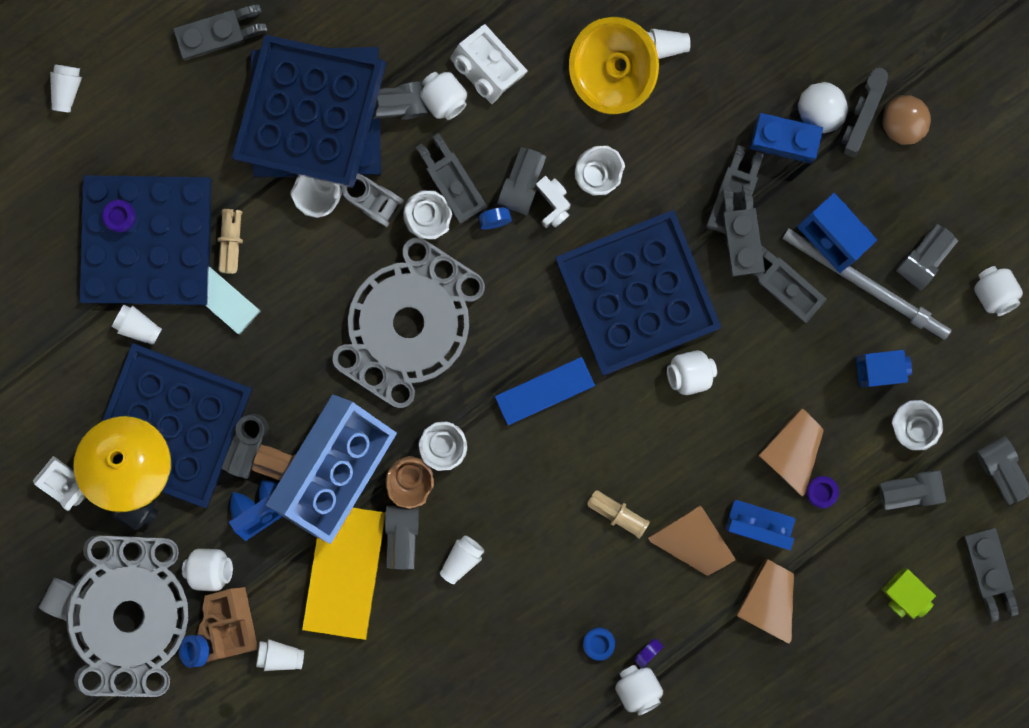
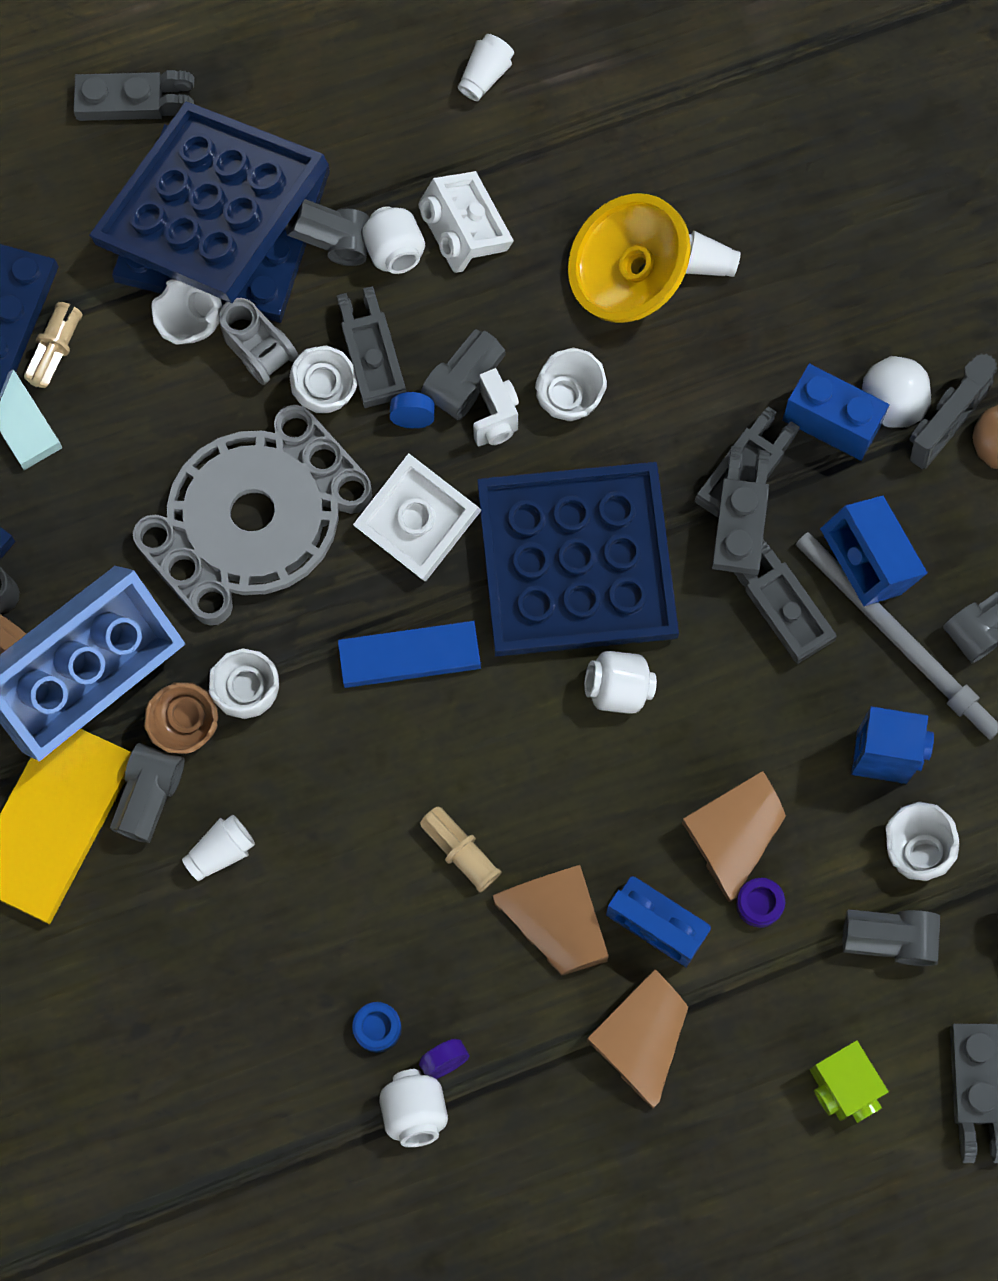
camera: 15 degrees right, 15 degrees down
none -> white plate [353,453,481,582]

